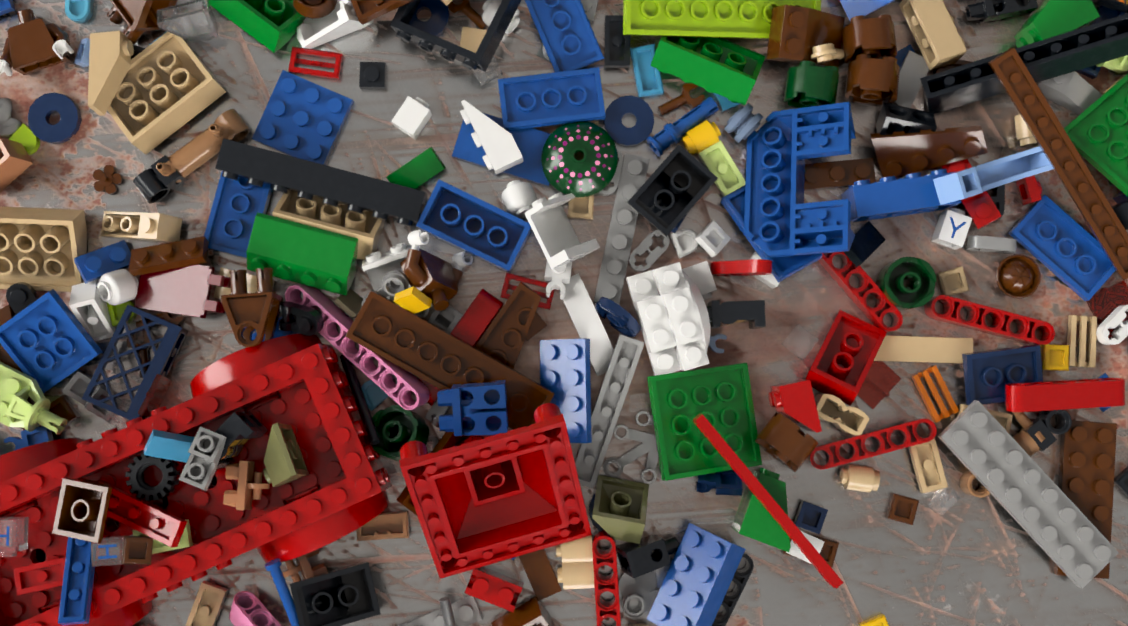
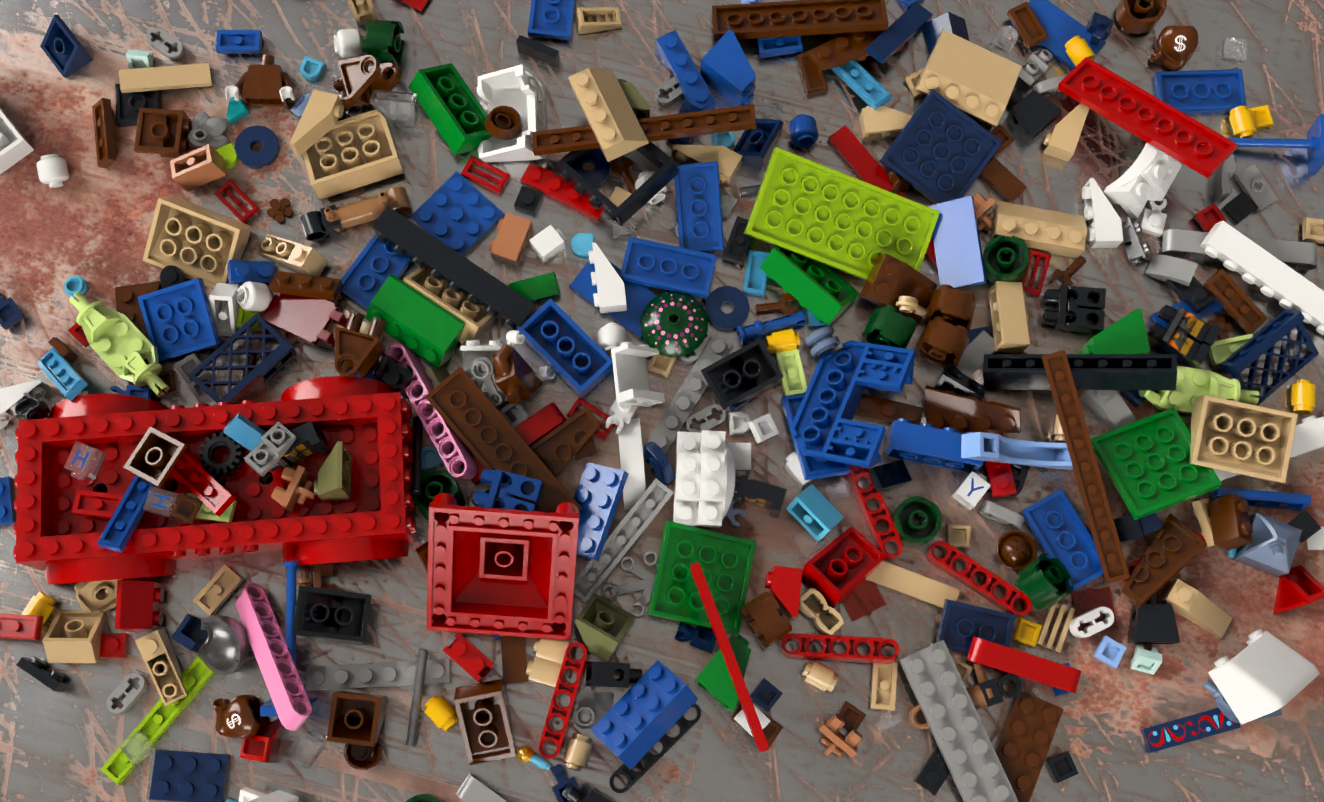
camera: 20 degrees right, 10 degrees down
medium nougat plate [356,511,410,541] -> none
yellow tile [393,286,432,314] -> none
red beam [710,259,772,277] -> none
orange tile [911,365,959,423] -> none
red plate [1016,175,1042,206] -> none
none -> red tile [214,179,261,224]
none -> teal tile [226,97,250,125]
none -> nougat brick [489,212,533,268]
none -> red plate [520,162,604,221]
none -> medium azure tile [571,233,594,257]
none -> medium azure brick [785,484,844,542]
none -> nougat hips [819,714,863,758]
none -> black plate [914,745,950,796]
none -> dark green brick [1016,553,1074,610]

